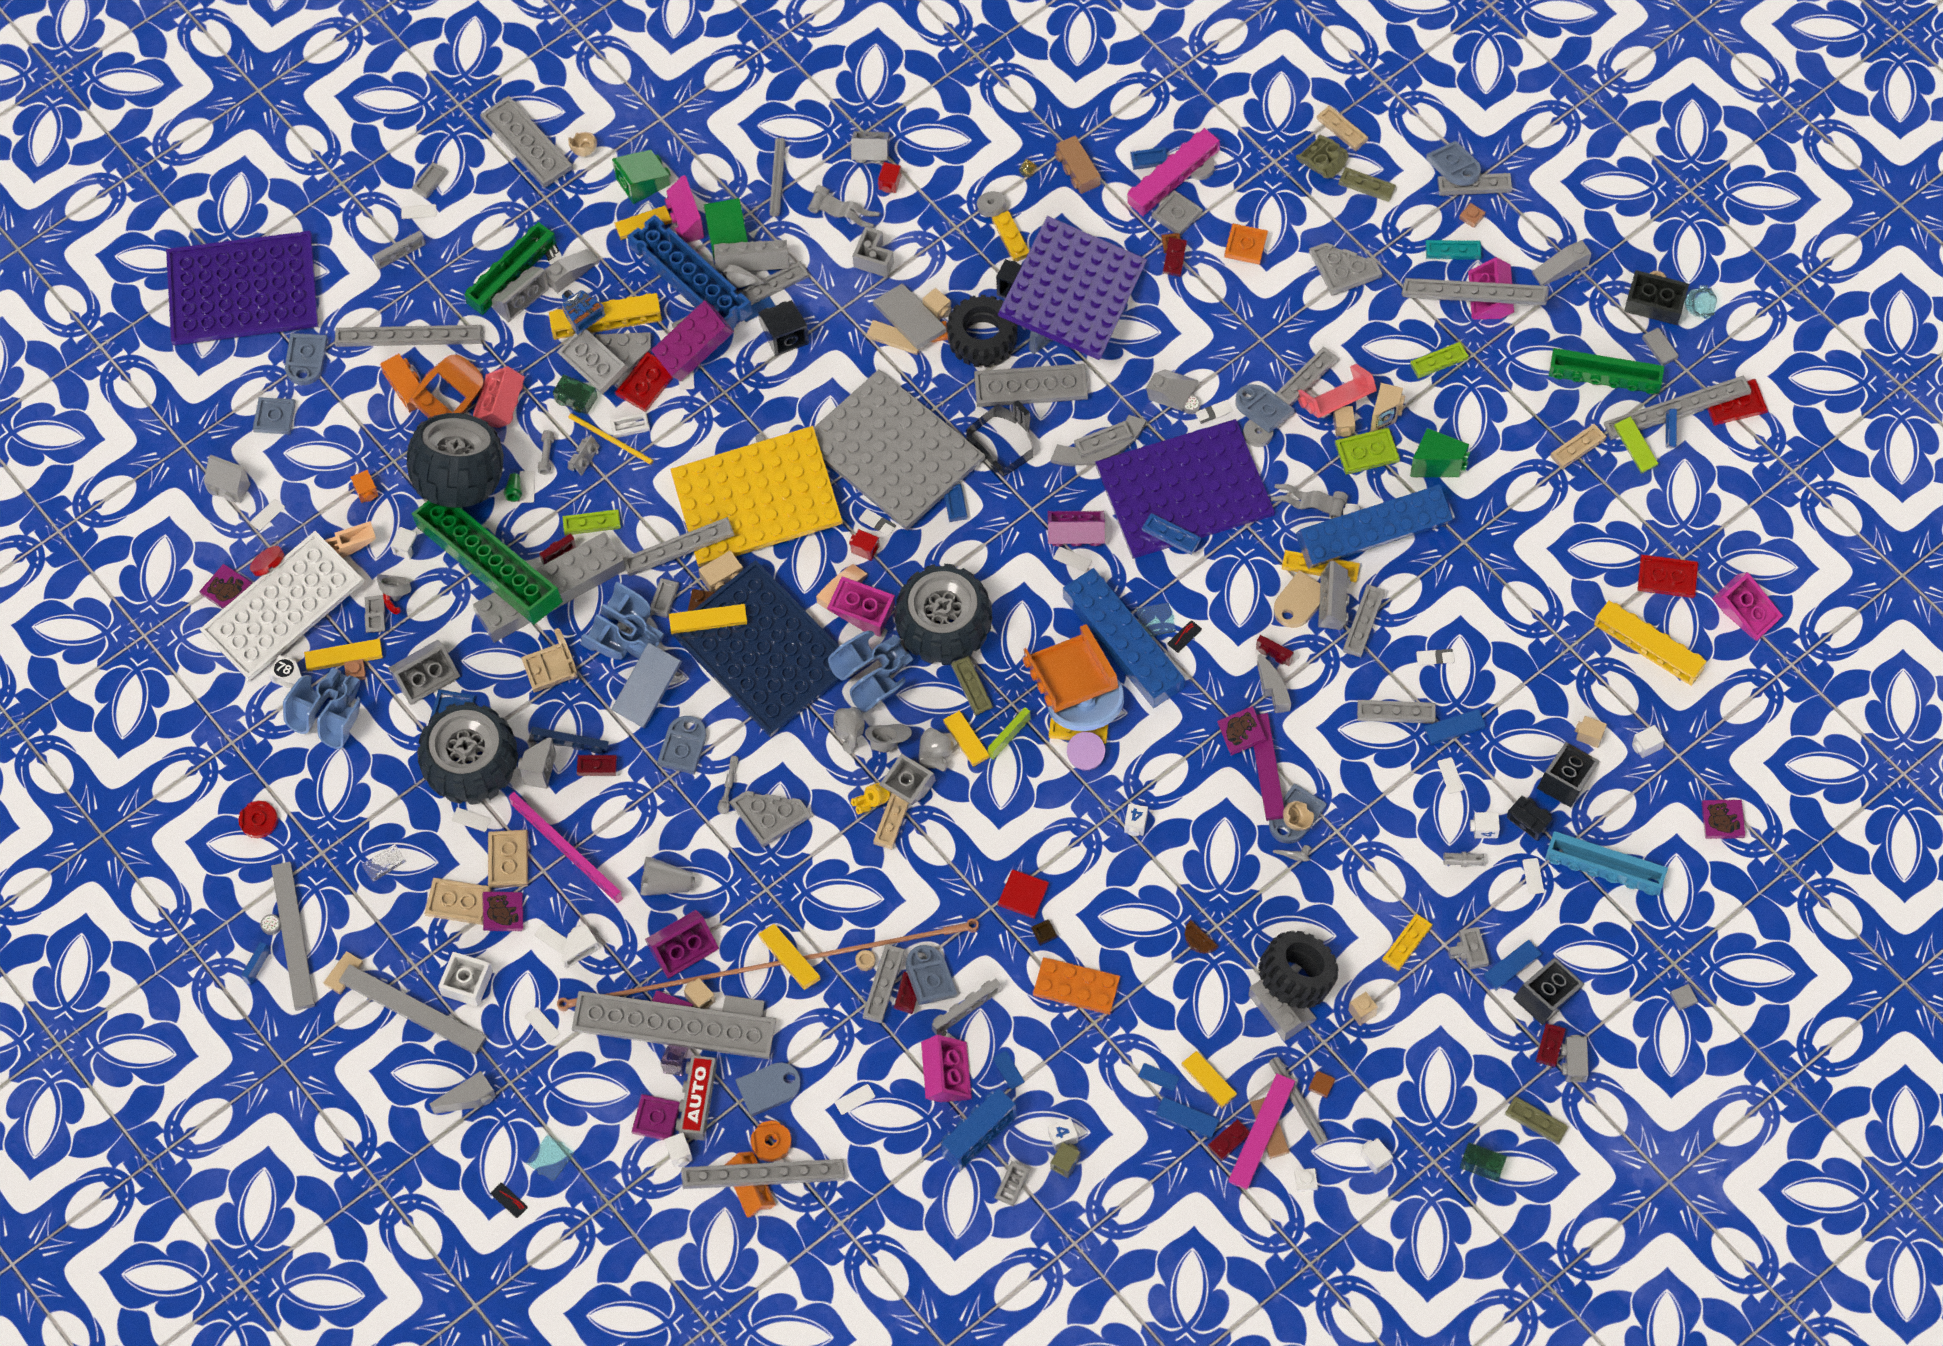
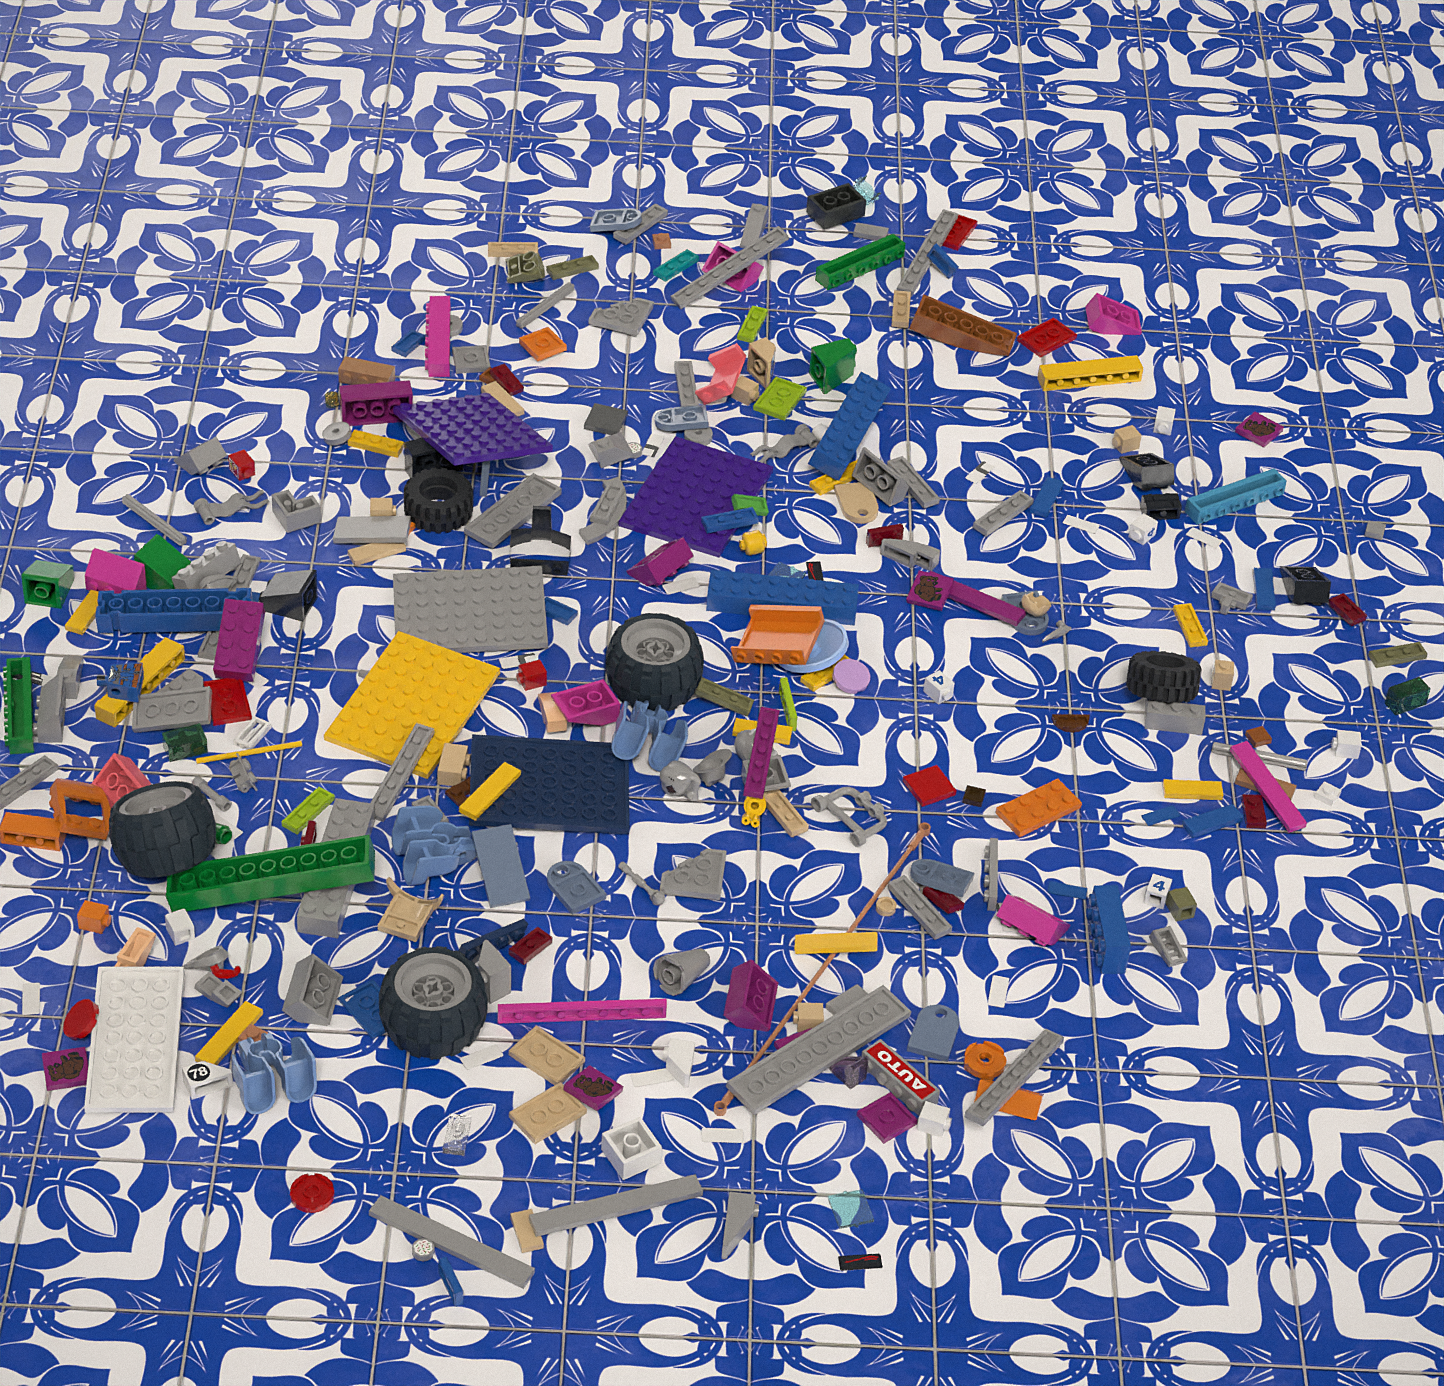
camera: 55 degrees left, 20 degrees down
light grey pin [1443,852,1484,867] -> none
light grey brick [1561,1035,1588,1082] -> none
lime tile [1614,416,1658,474] -> none
none -> magenta brick [339,380,413,426]
none -> tan tile [481,381,524,417]
none -> light grey axle [516,282,574,329]
none -> dark grey tile [584,403,628,435]
none -> bright green tile [731,494,769,516]
none -> yellow head [739,530,767,556]
none -> magenta tile [743,707,780,799]
none -> light grey bar [811,787,887,847]
none -> dark orange slope [909,294,1017,356]

